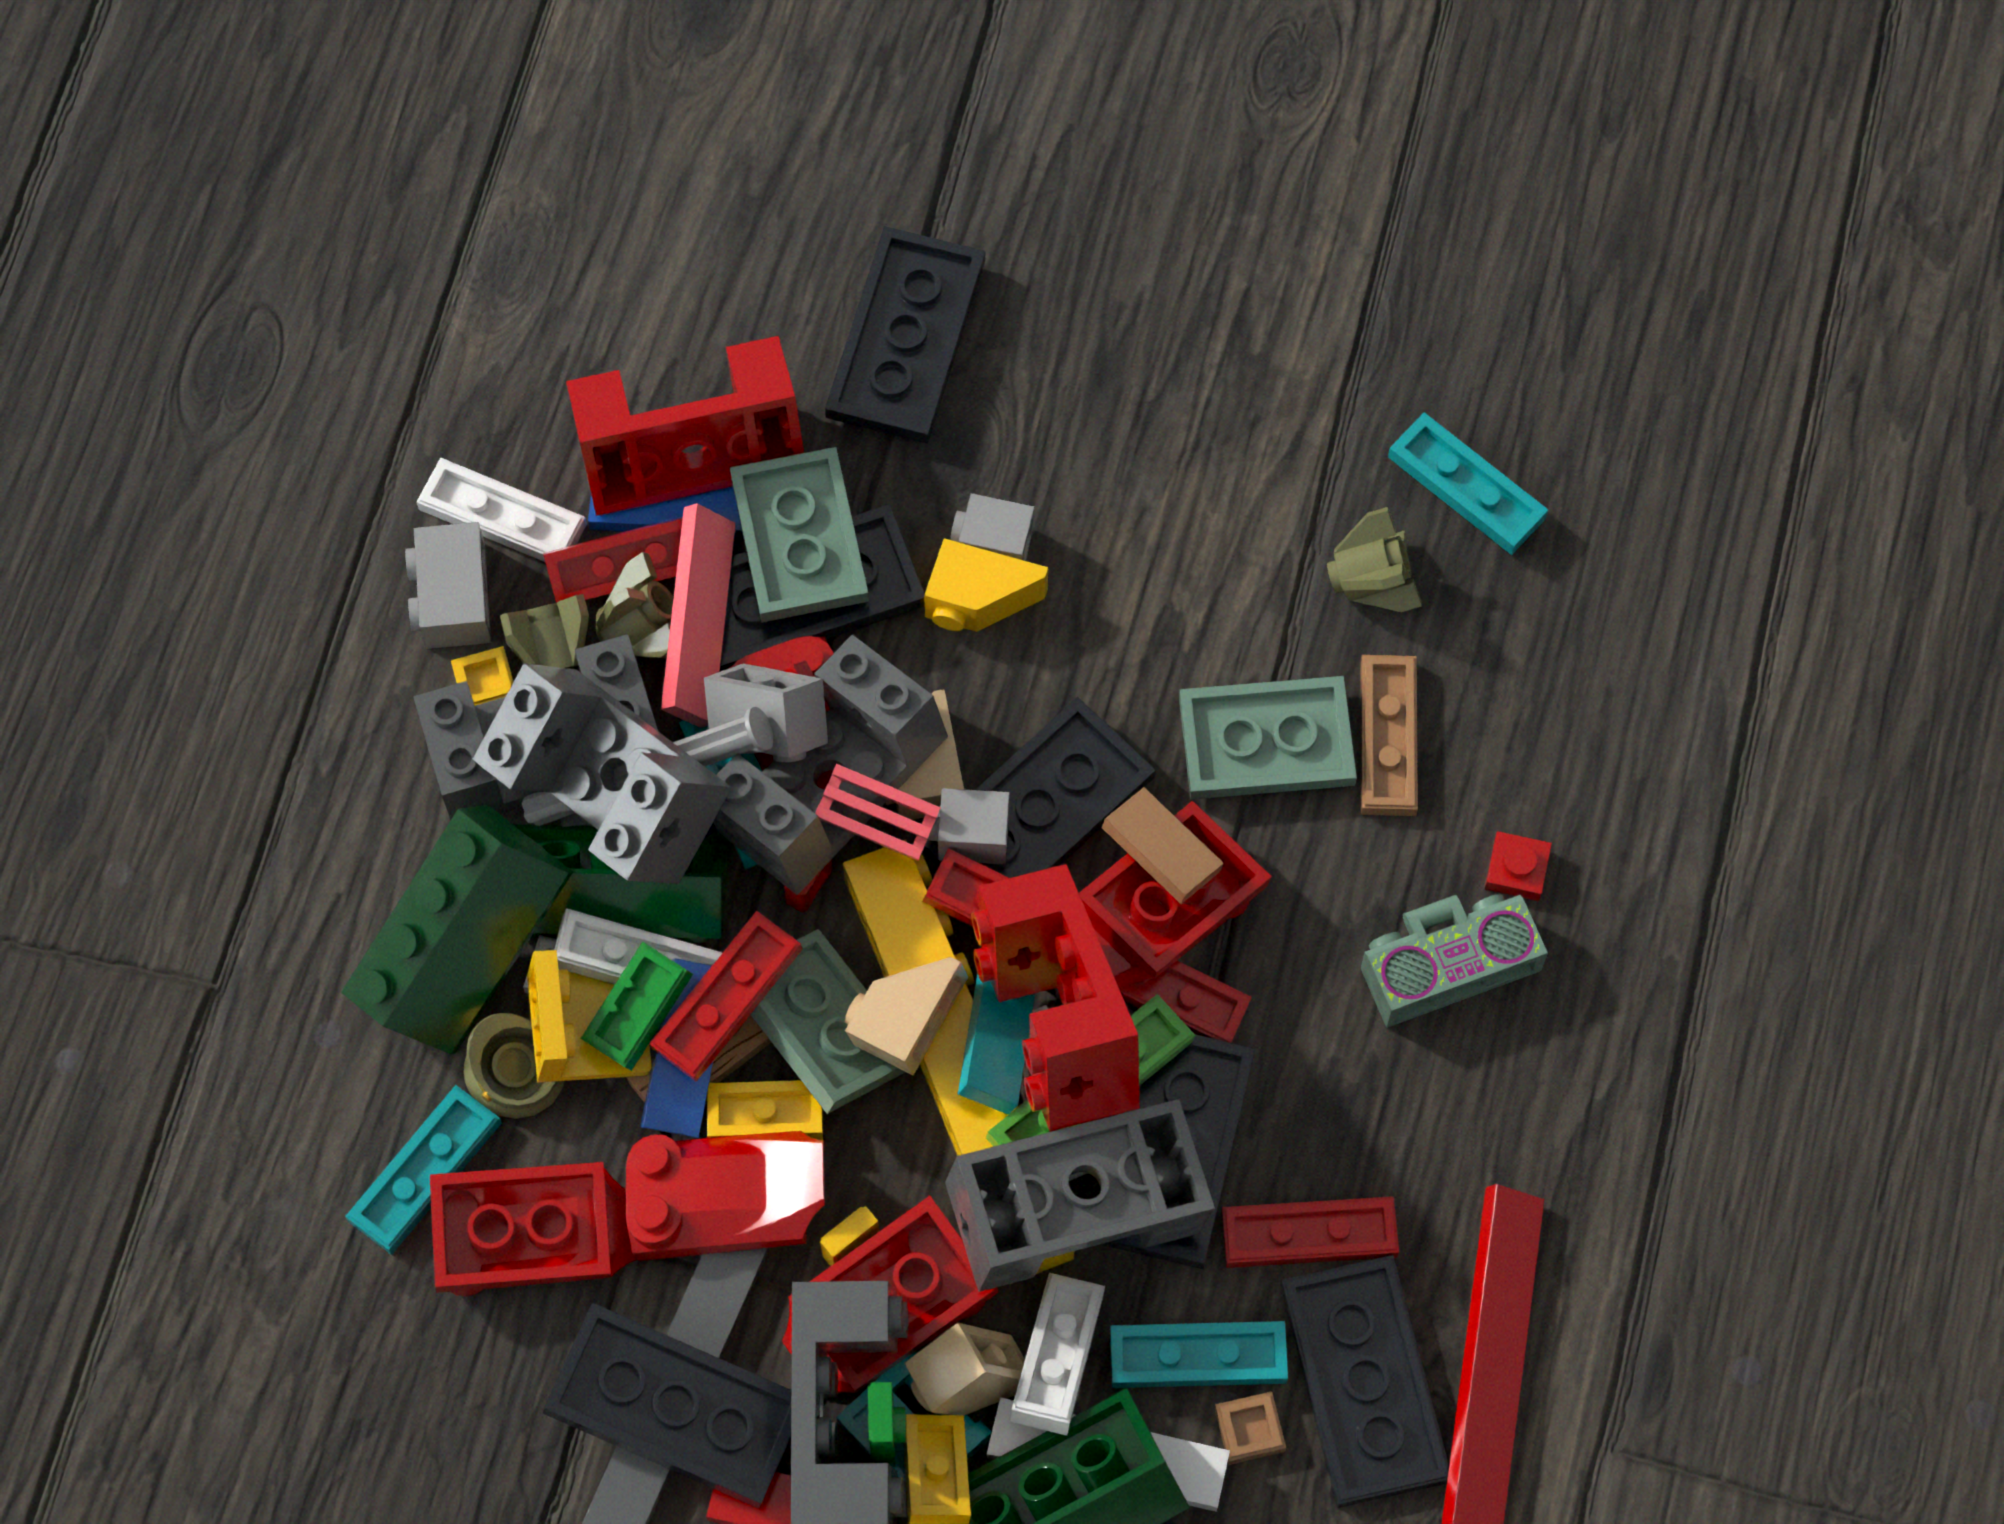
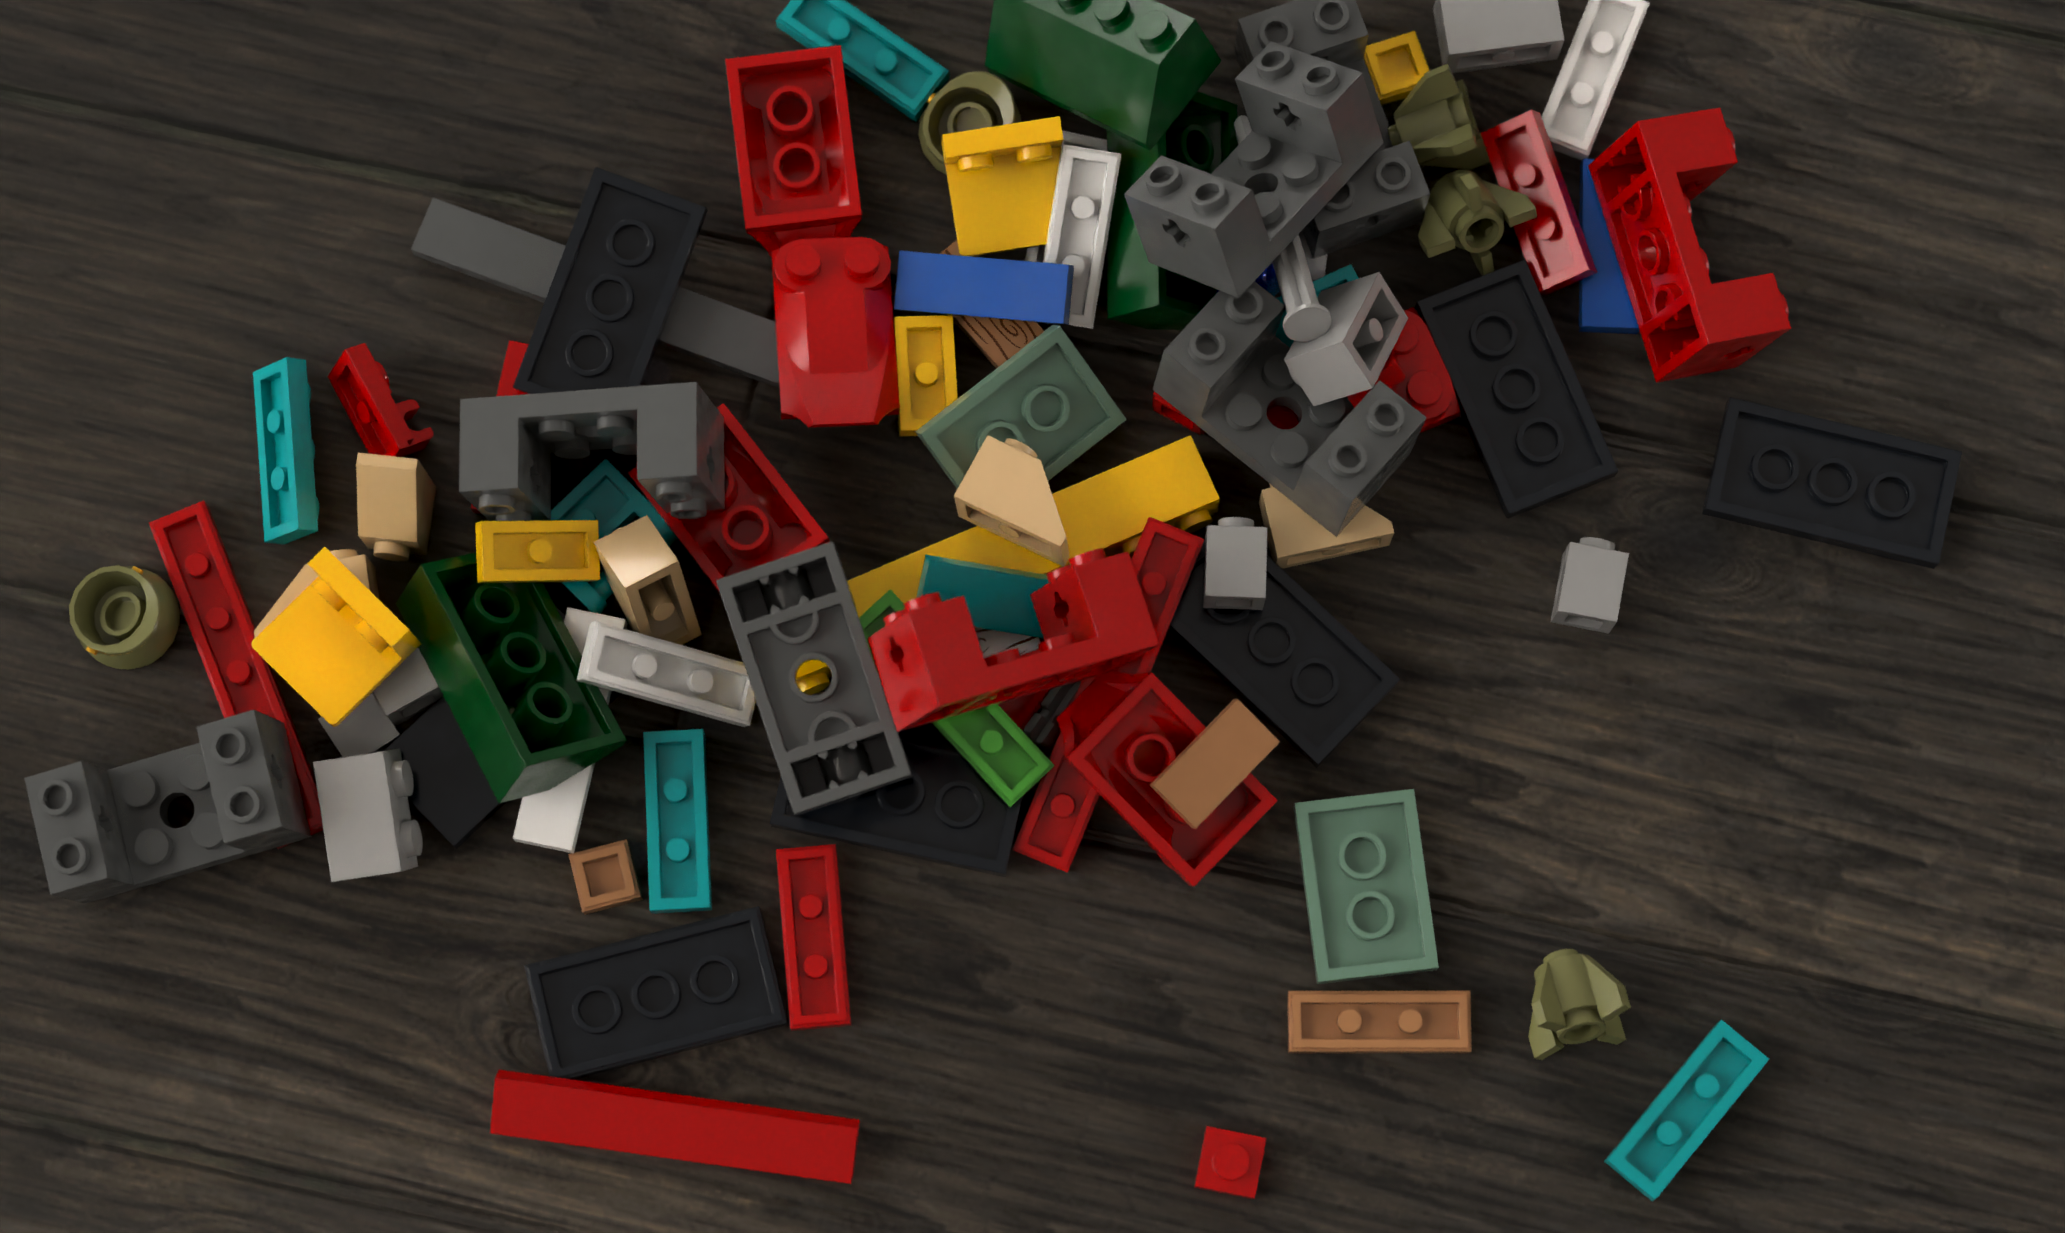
camera: 90 degrees right, 10 degrees up
green plate [580,942,693,1071] -> none
red tile [649,911,803,1082] -> none
coral tile [661,503,736,728] -> none
sand green plate [730,447,869,622] -> none
coral tile [815,763,941,861] -> none
yellow tile [820,1206,879,1266] -> none
green plate [868,1382,906,1467] -> none
yellow slope [924,538,1048,632] -> none
sand green piece [1360,894,1548,1028] -> none

